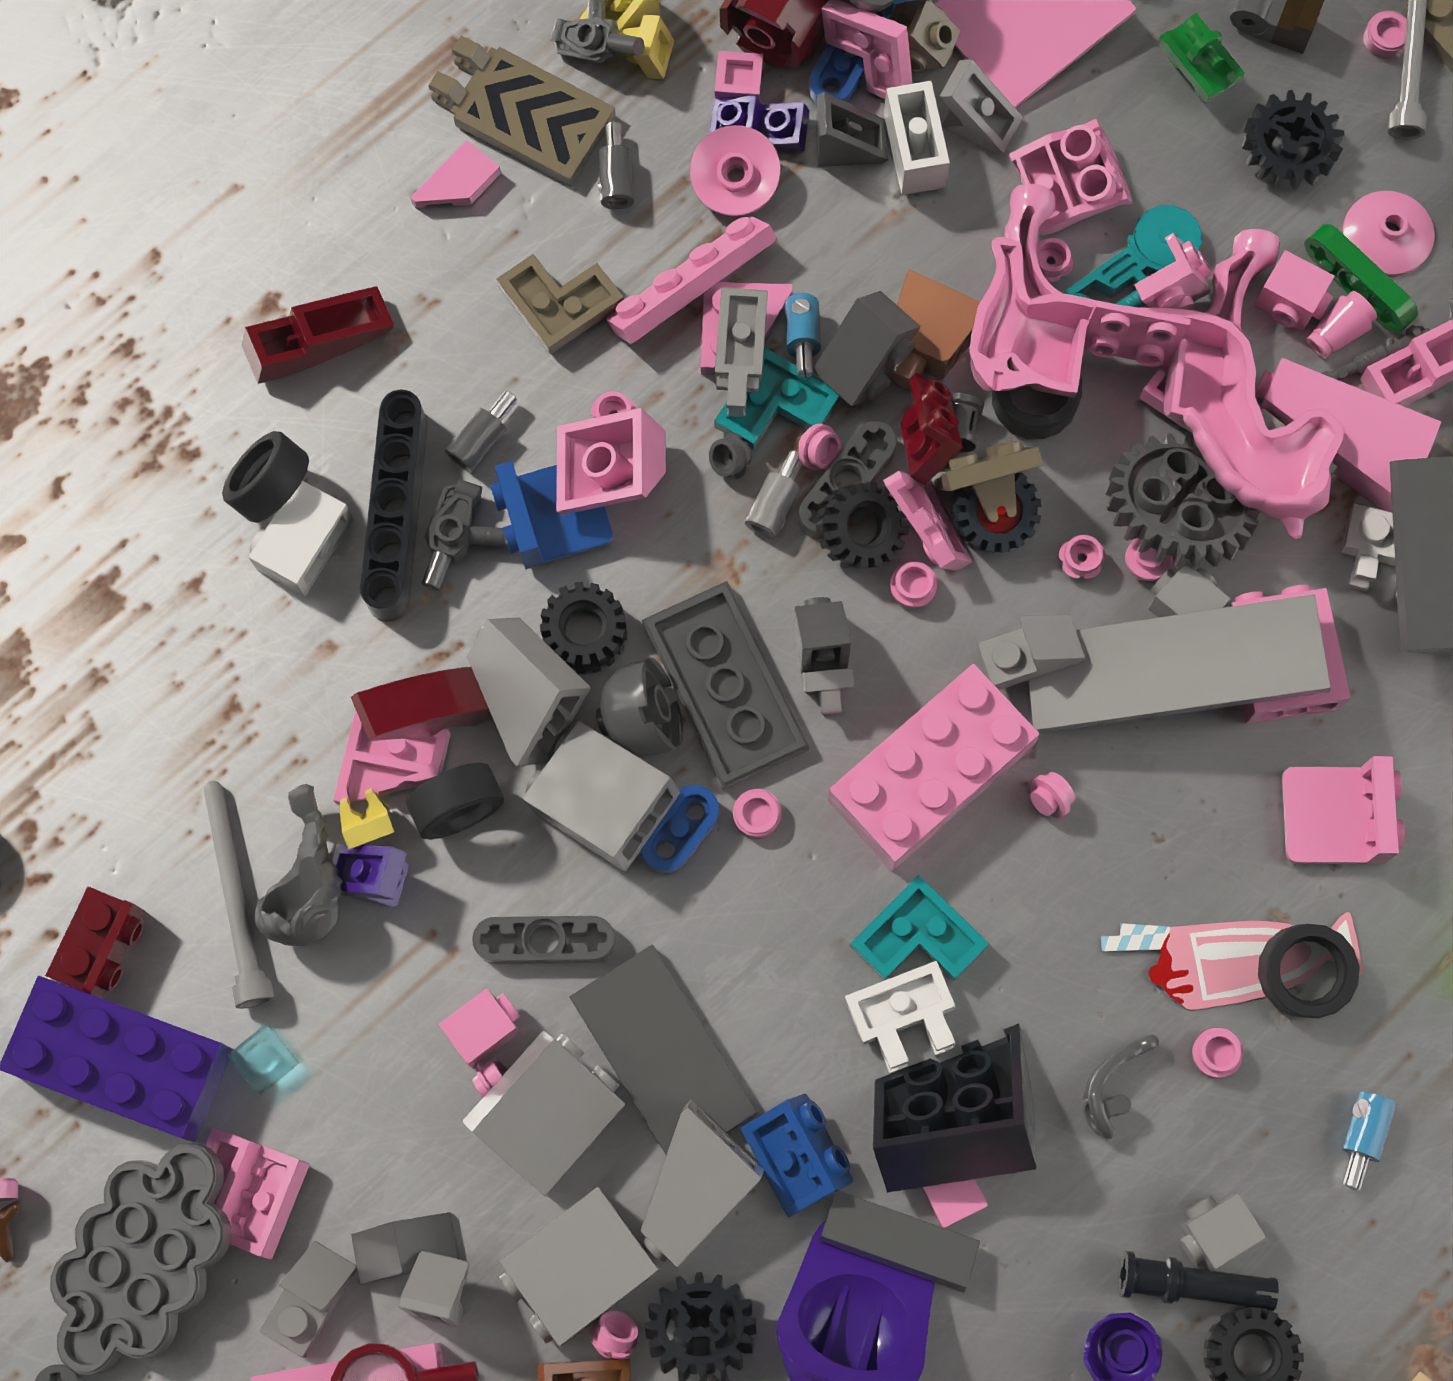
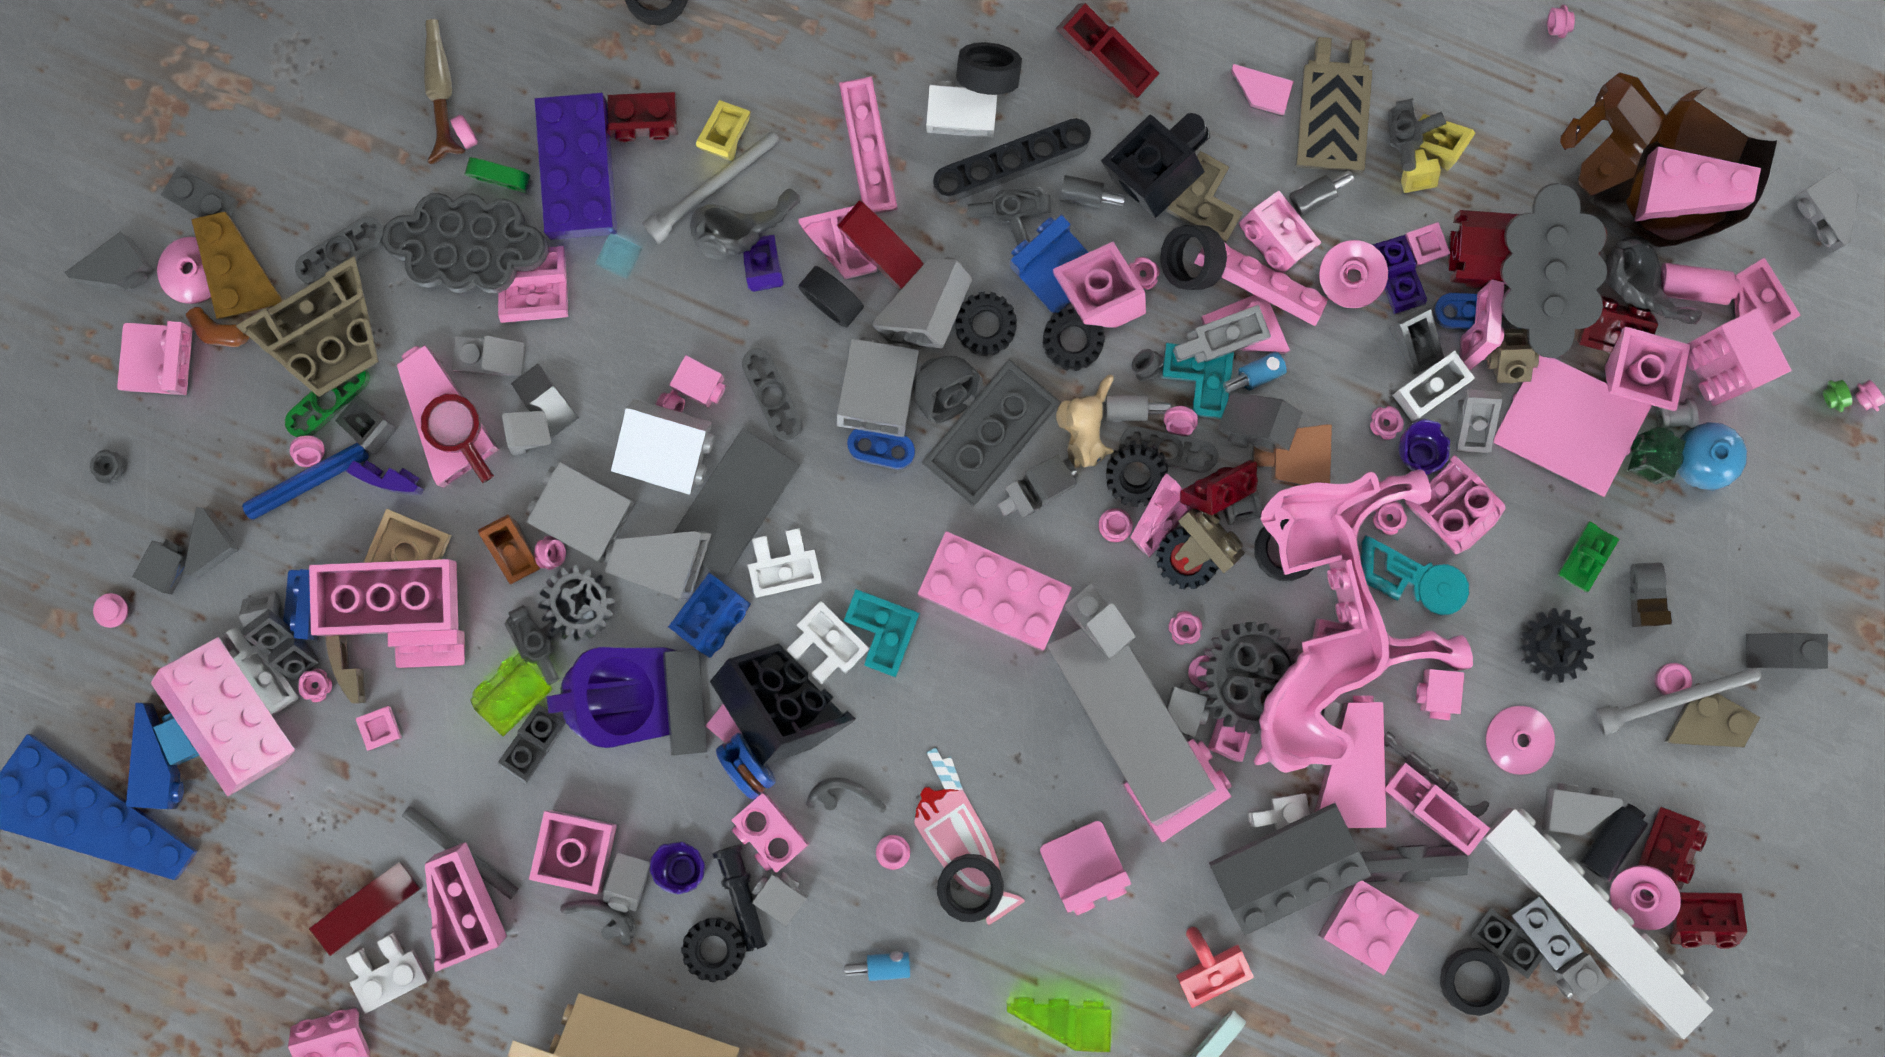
camera: 65 degrees right, 10 degrees up
light yellow tile [339,788,395,850] -> none
bright pink tile [733,789,781,839] -> none
bright pink plate [1030,772,1075,819] -> none
bright pink bracket [1134,233,1213,310] -> none
green beam [1304,224,1418,334] -> none
bright pink cone [1306,291,1377,359] -> none
none -> green beam [464,157,531,193]
none -> light yellow slope [696,100,751,161]
none -> blue head [716,733,776,800]
none -> bright pink brick [731,792,809,873]
none -> white plate [748,528,823,598]
none -> bright pink tile [839,77,898,214]
none -> black tyre [1042,307,1105,371]
none -> tan animal [1056,374,1114,468]
none -> black brick [1101,113,1210,218]
none -> black tyre [1160,225,1227,290]
none -> bright pink plate [1208,717,1251,762]
none -> bright pink bracket [1239,191,1322,273]
none -> bright pink plate [1370,406,1404,440]
none -> dark purple hair [1398,419,1450,475]

